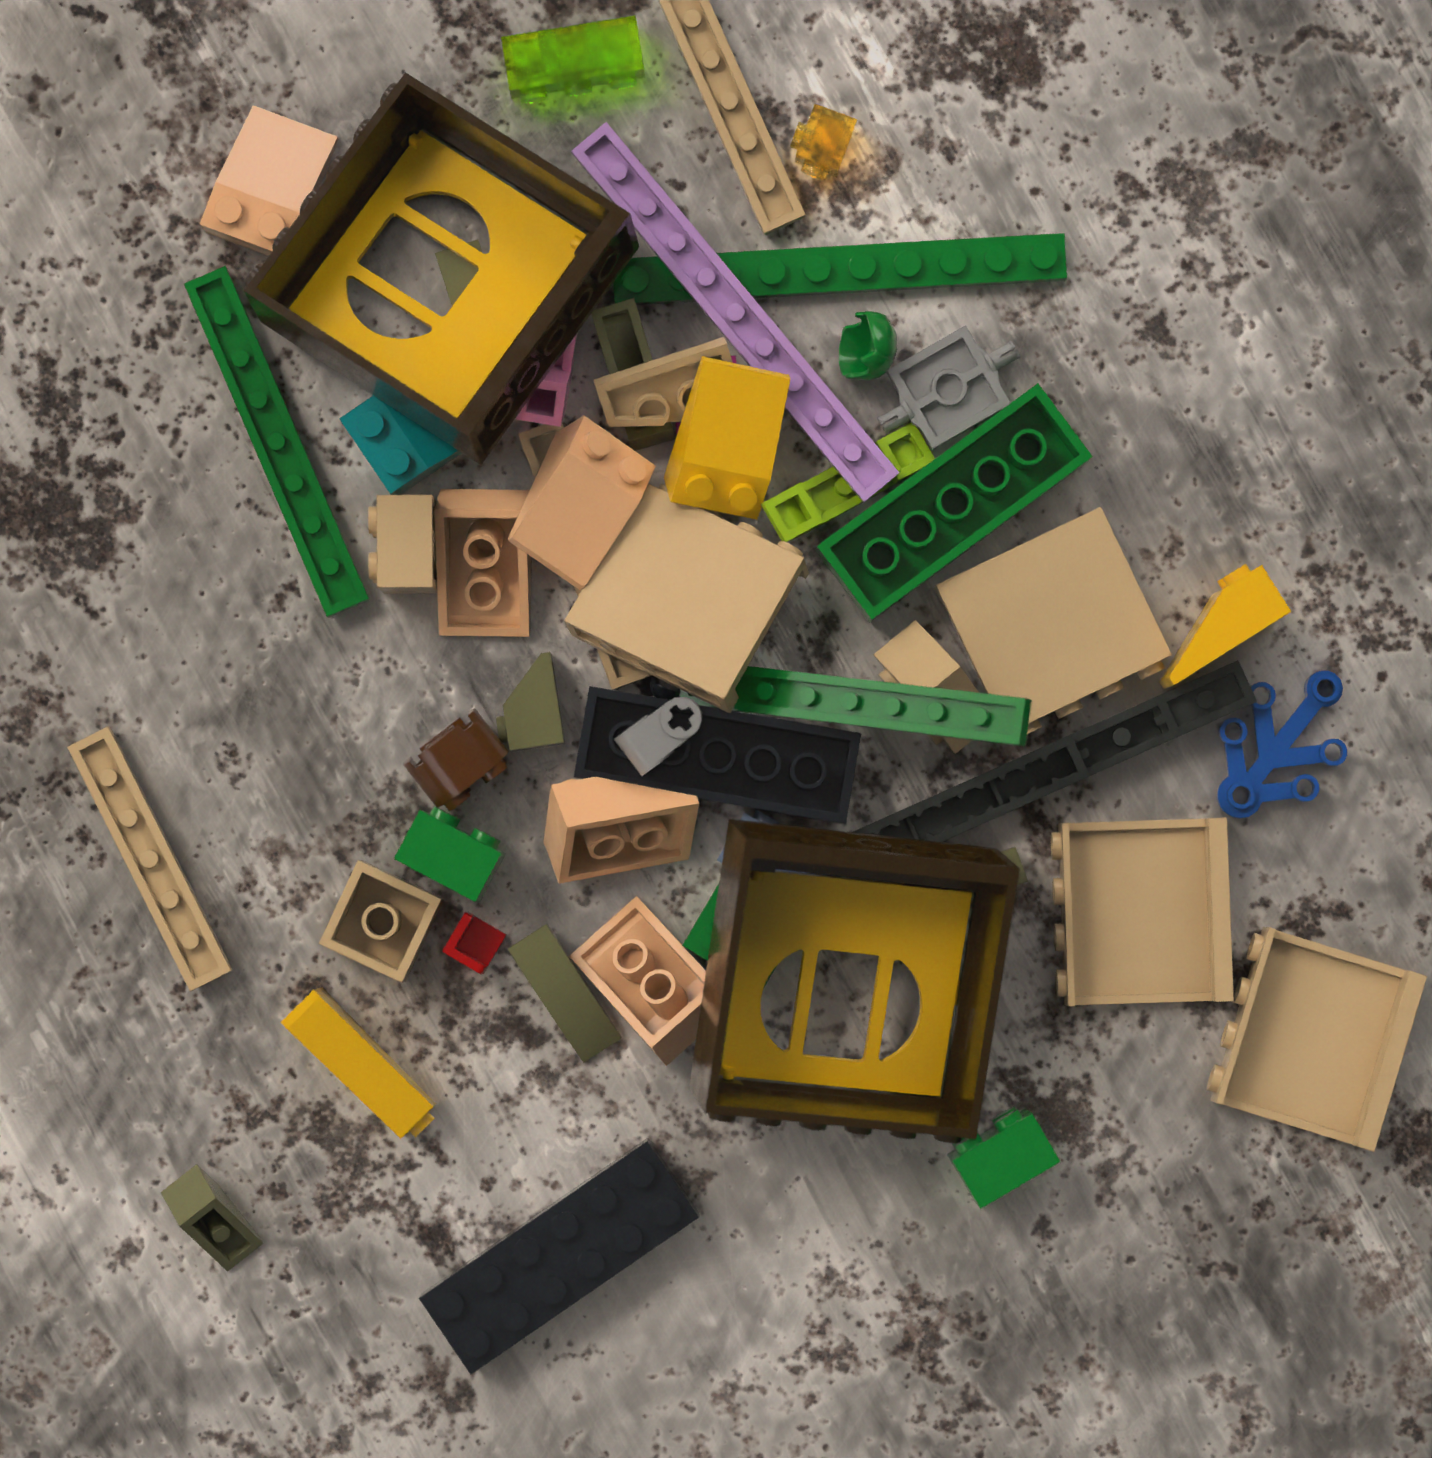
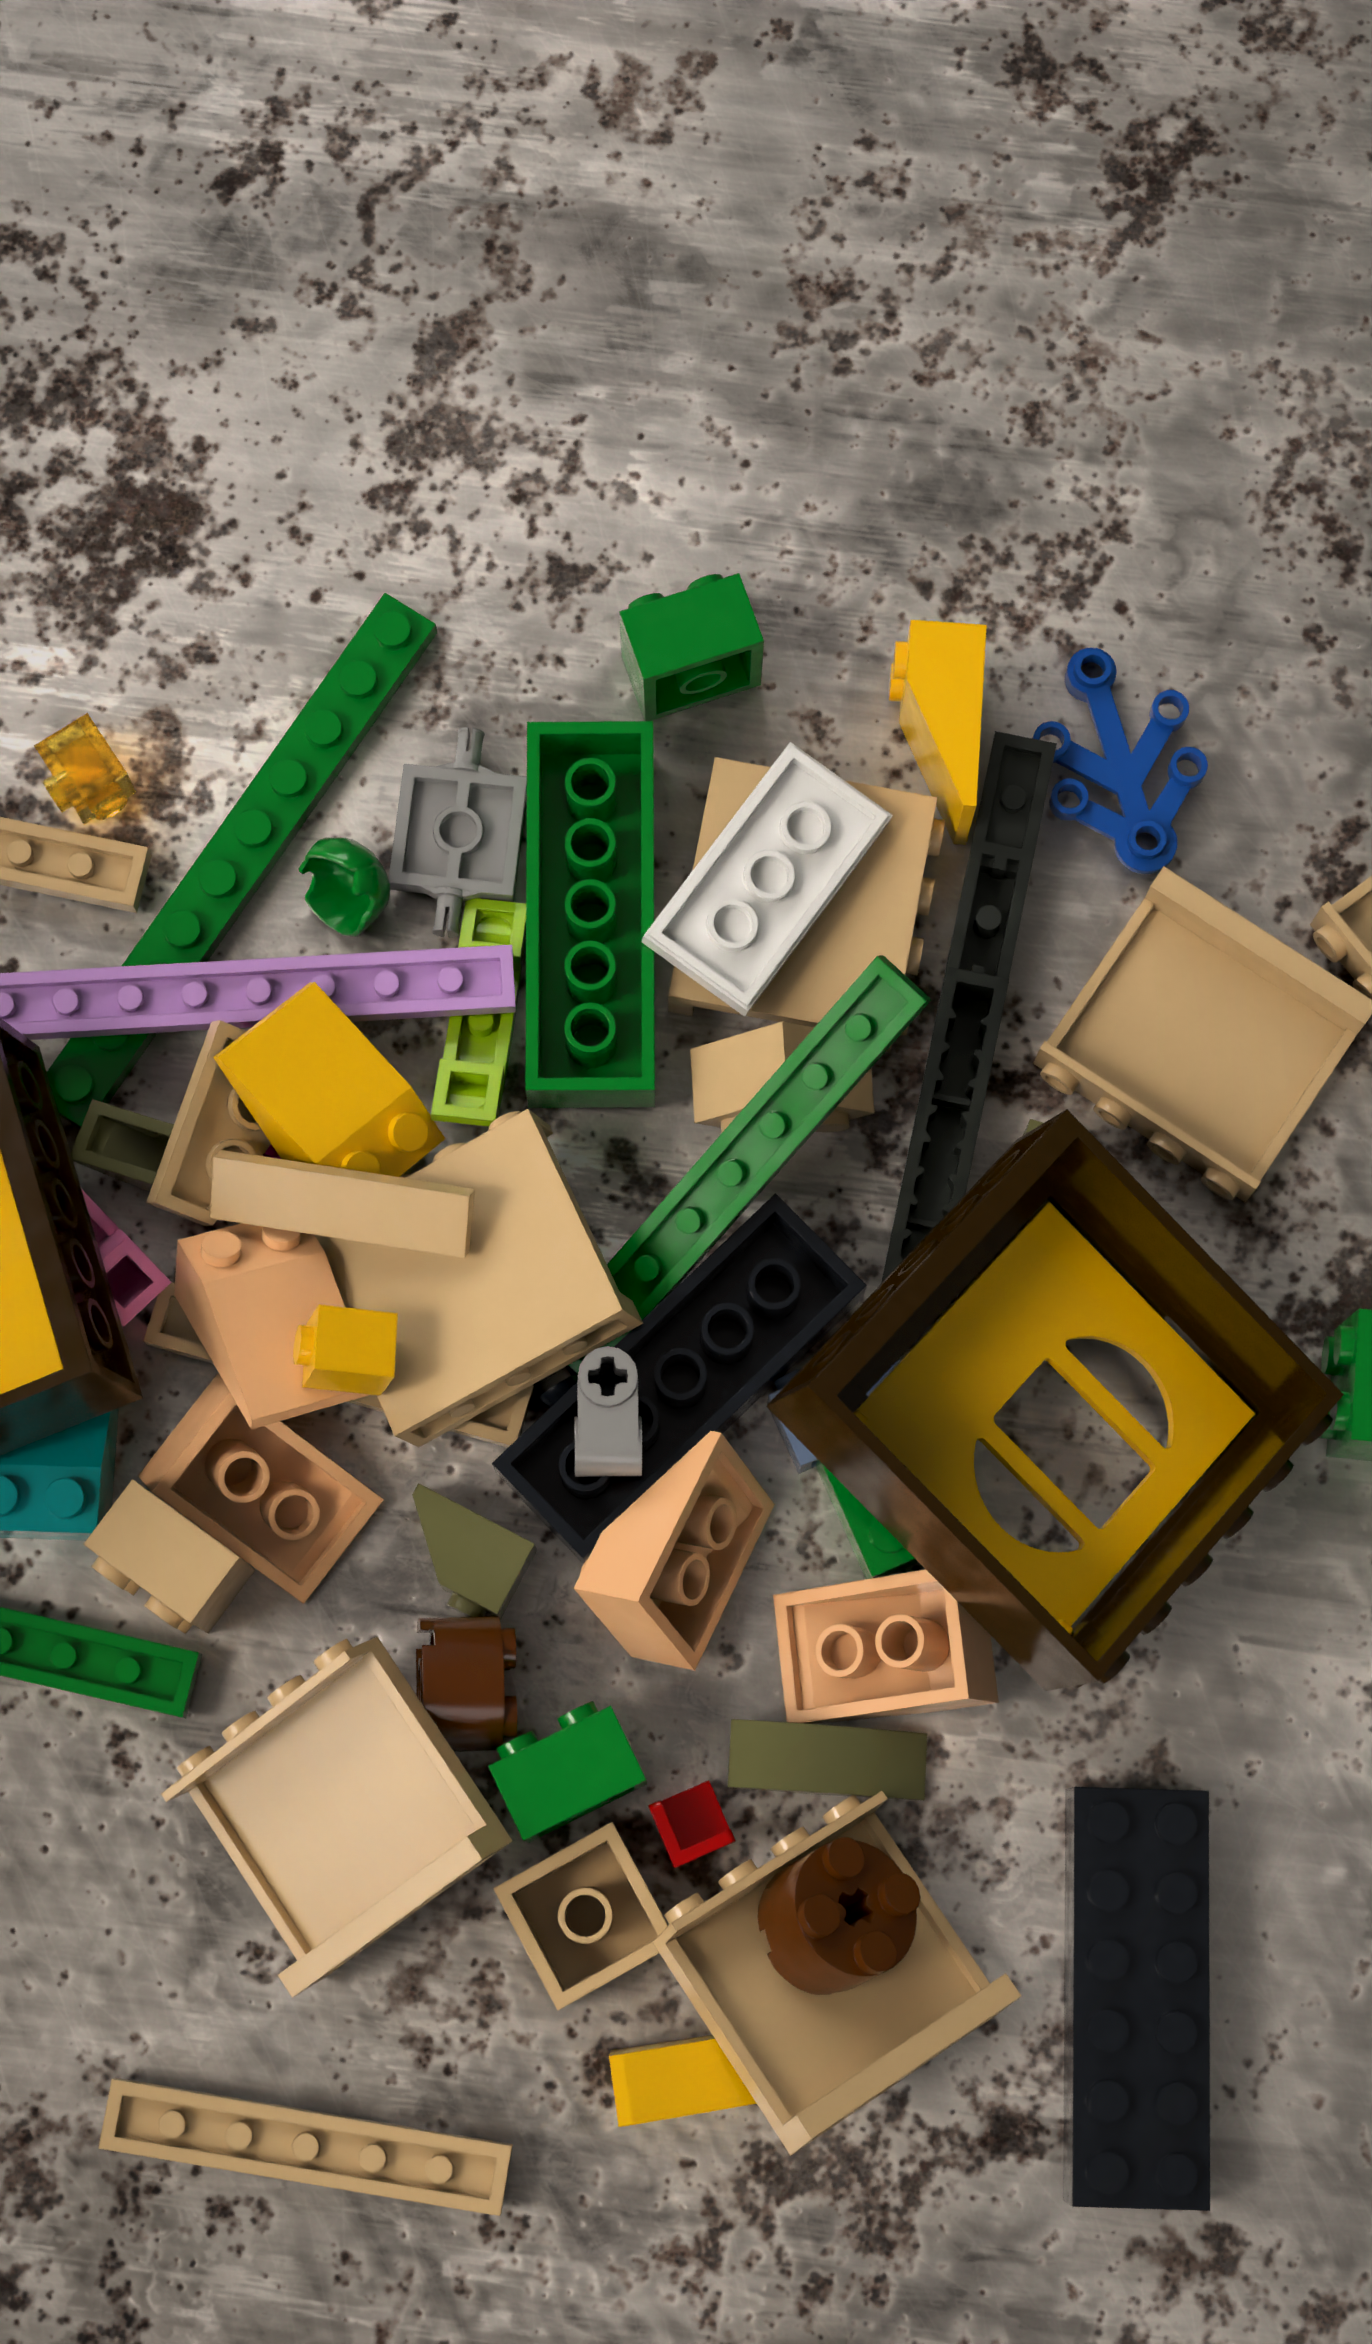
camera: 50 degrees left, 10 degrees down
none -> tan panel [161,1637,513,1998]
none -> tan tile [210,1150,475,1258]
none -> yellow brick [293,1304,398,1396]
none -> green brick [619,573,764,721]
none -> white tile [641,742,893,1017]
none -> tan panel [653,1791,1021,2156]
none -> reddish brown brick [757,1837,921,1995]

